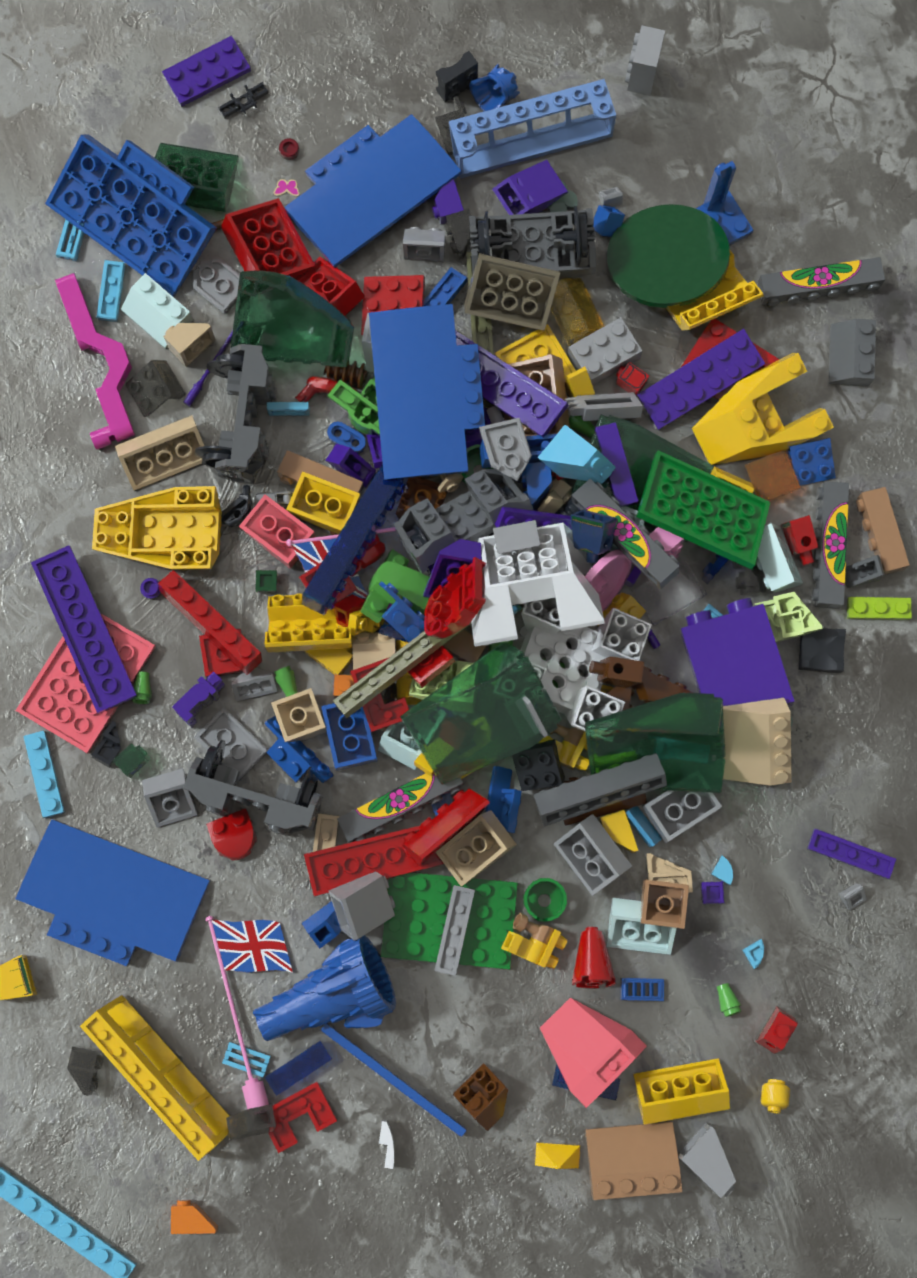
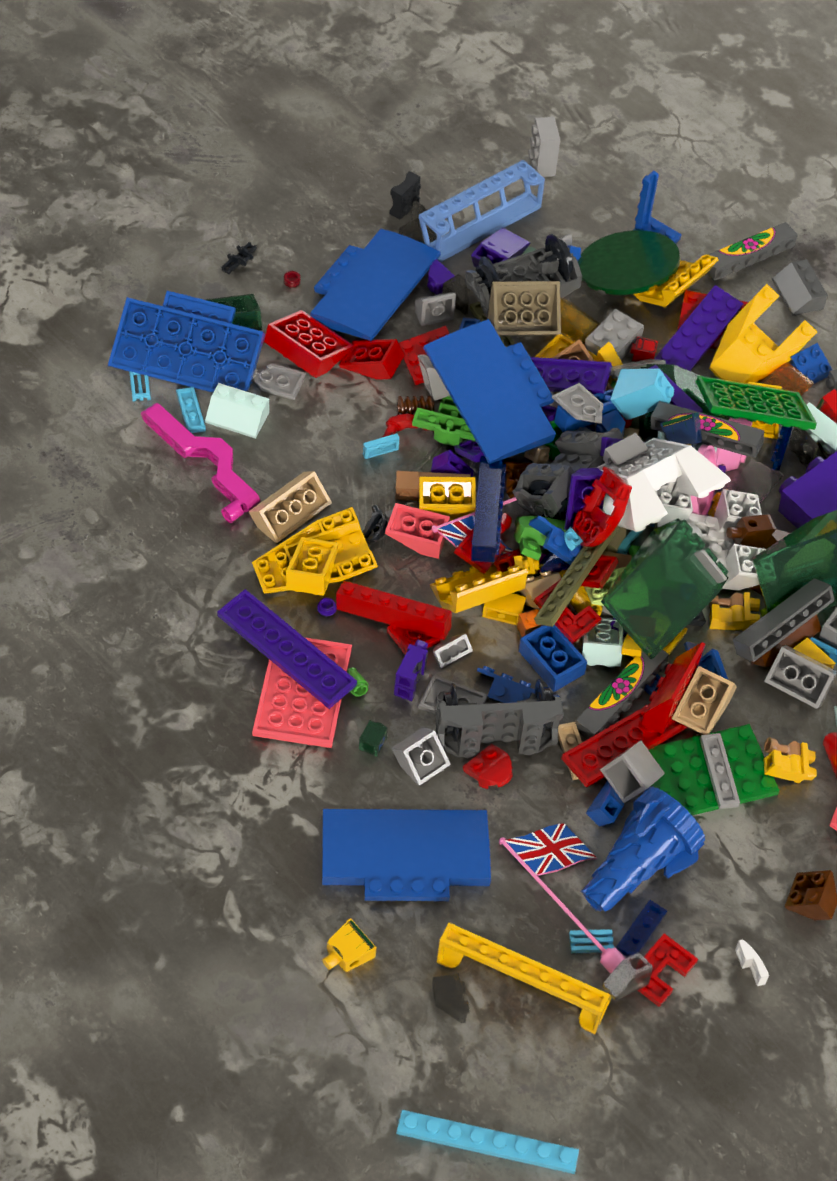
camera: 25 degrees left, 25 degrees down
medium azure plate [23,730,65,818] -> none
black slope [91,721,121,768] -> none
clear smoke bracket [125,360,186,417] -> none
dark purple plate [162,35,251,107] -> none
tan slope [163,323,216,367] -> none
orange slope [171,1199,218,1234] -> none
dark purple piece [183,320,242,407] -> none
dark grey piece [195,344,277,484] -> none
clear green windscreen [230,270,354,367] -> none
dark green plate [255,570,278,593] -> none
tan slope [271,688,327,743] -> none
dark pink sticker [273,179,300,196] -> none
bright green cone [274,666,298,697] -> none
blue tile [321,1023,467,1137] -> none
blue plate [327,422,366,454] -> none
blue hat [469,64,520,112] -> none
black brick [511,739,565,791] -> none
green piece [523,878,567,922] -> none
none -> yellow slope [286,537,339,596]
none -> medium azure tile [564,527,583,551]

